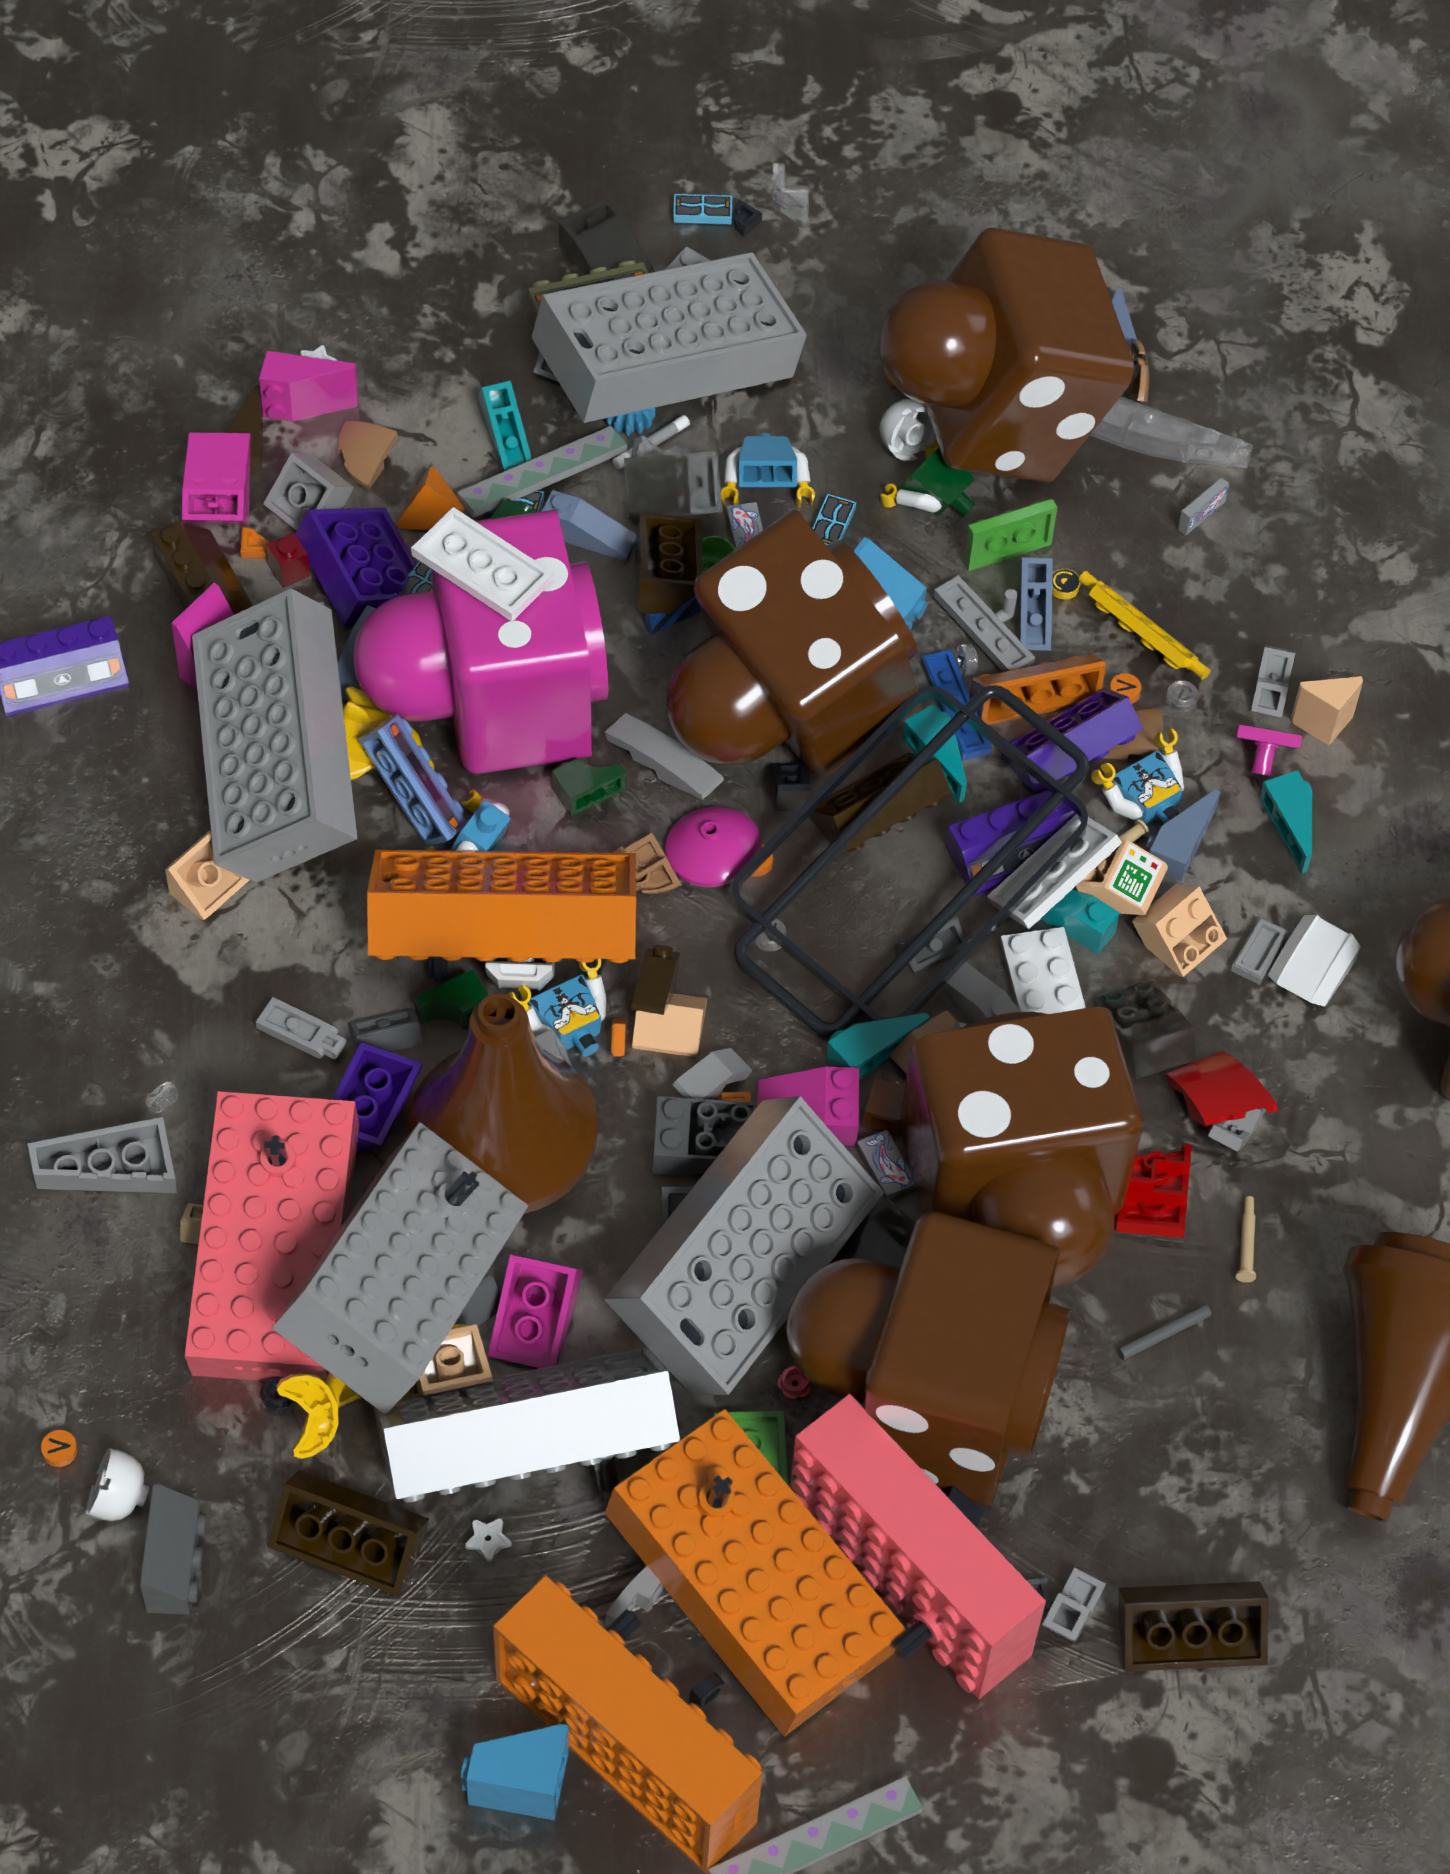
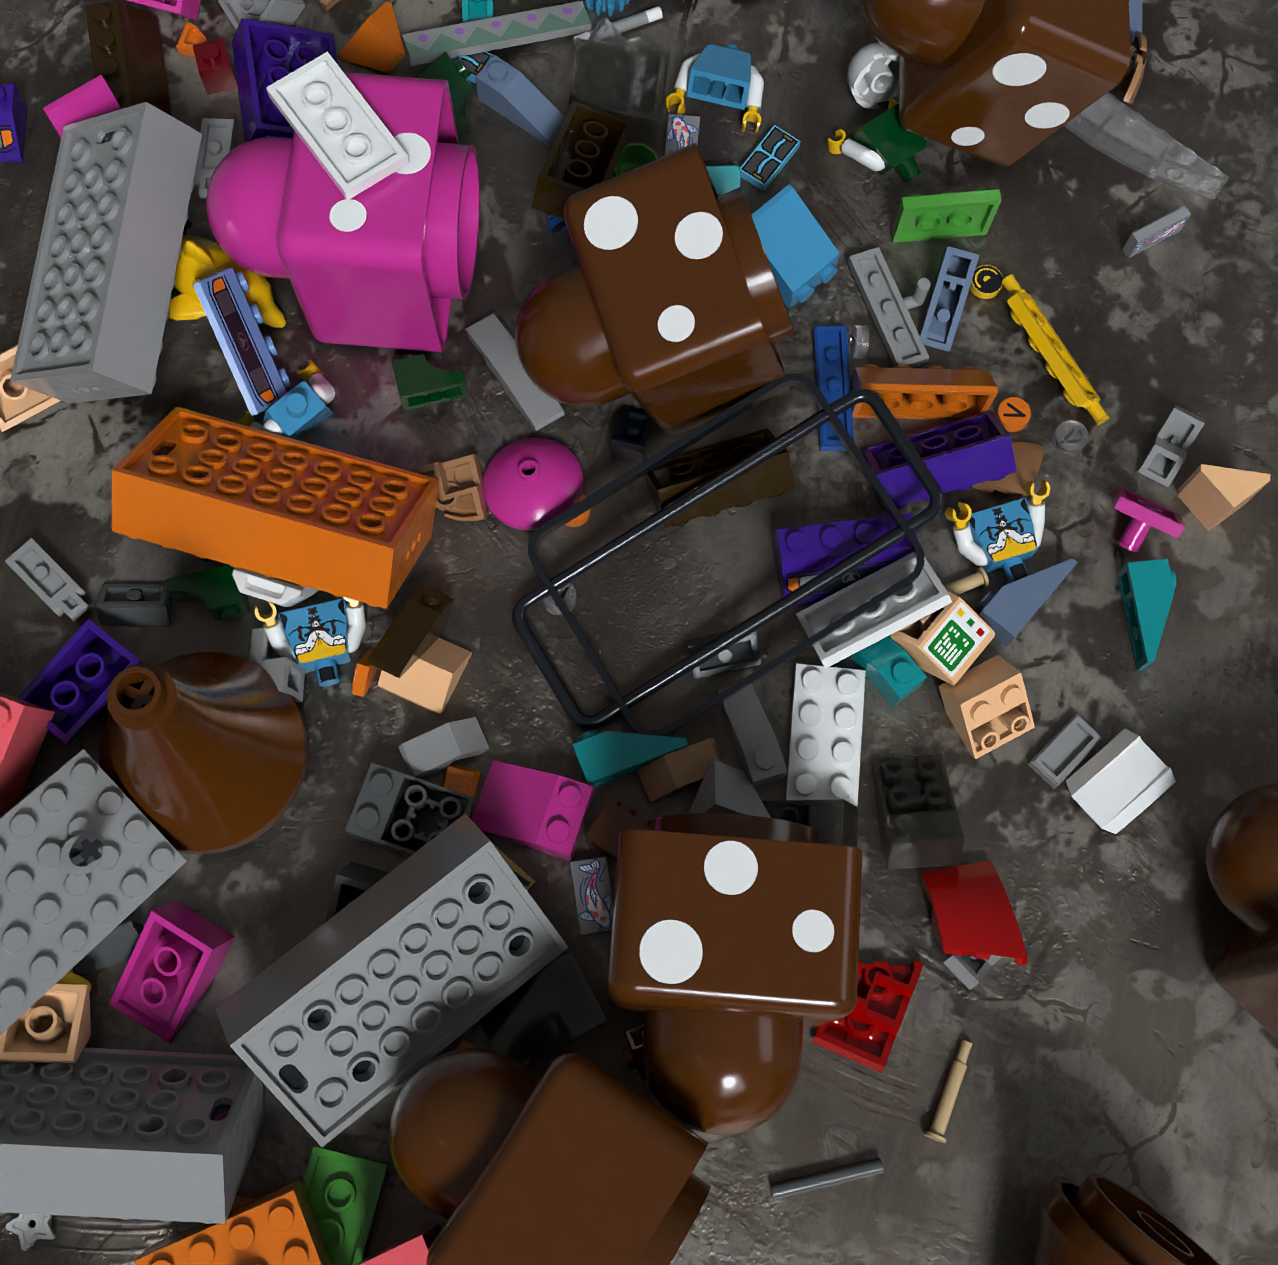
camera: 15 degrees right, 15 degrees up
teal slope [902,703,967,803] -> none

